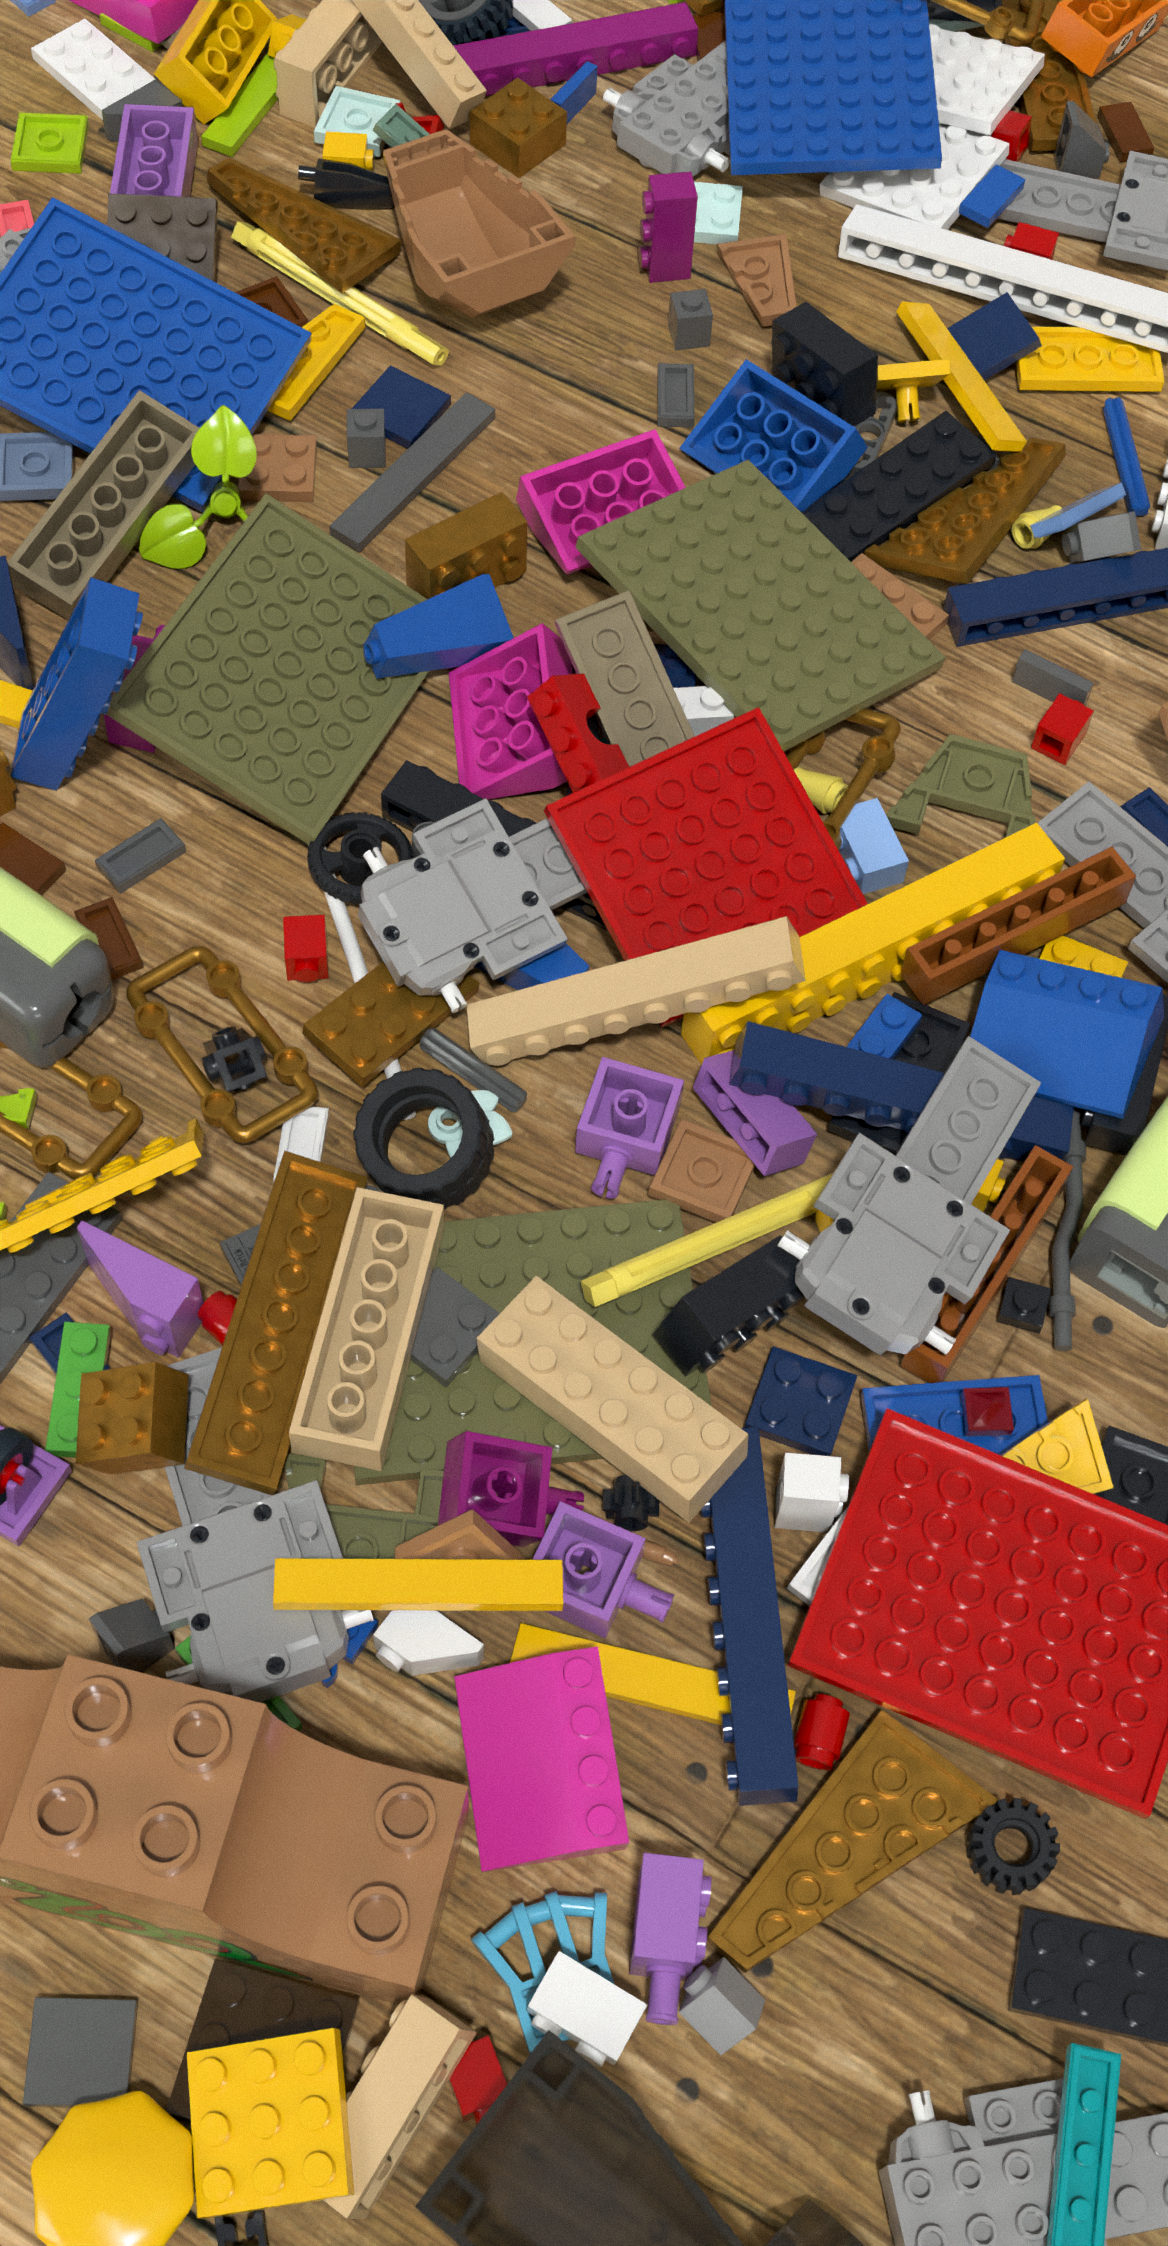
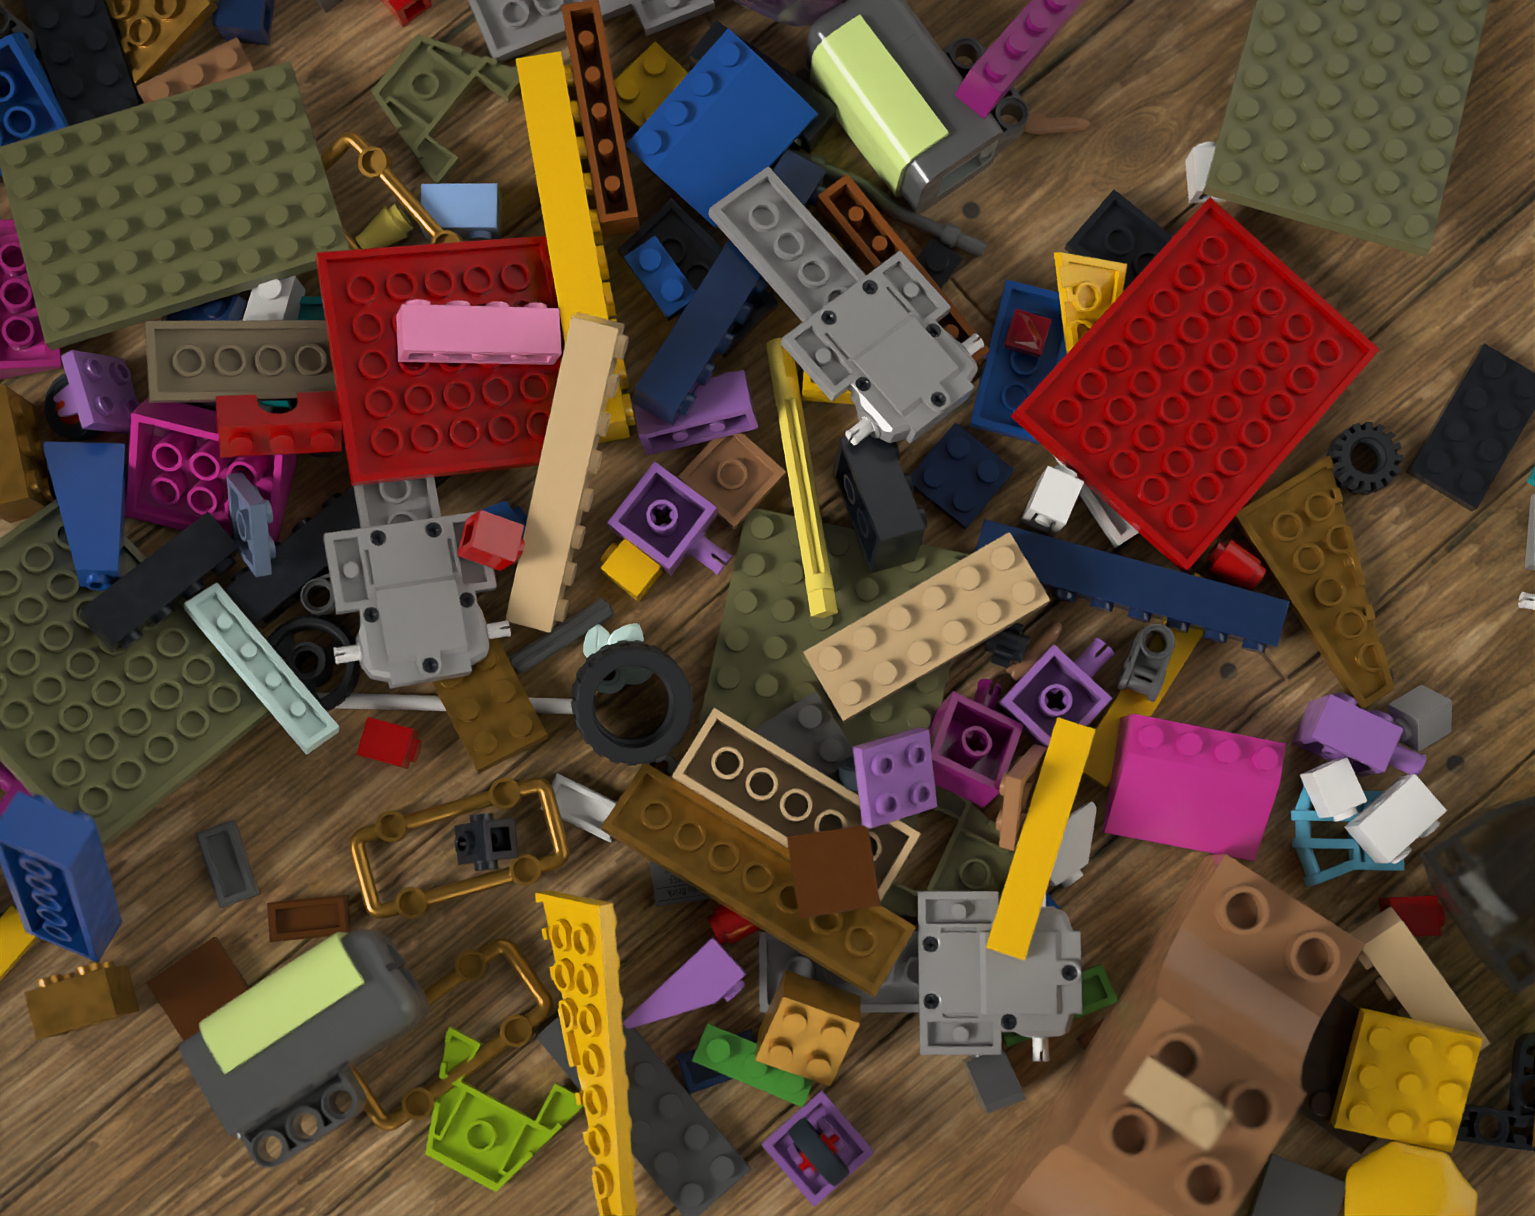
camera: 70 degrees left, 20 degrees up
none -> medium lavender plate [44,350,140,441]
none -> black brick [80,512,239,653]
none -> light aqua plate [184,582,339,755]
none -> sand blue plate [226,472,276,577]
none -> bright pink brick [396,299,562,365]
none -> red brick [457,510,525,571]
none -> yellow brick [600,538,663,602]
none -> reddish brown tile [787,825,881,918]
none -> medium lavender plate [839,727,937,828]
none -> dark grey piece [1116,623,1175,702]
none -> tan slope [1123,1056,1232,1151]
none -> white brick [1300,757,1367,822]

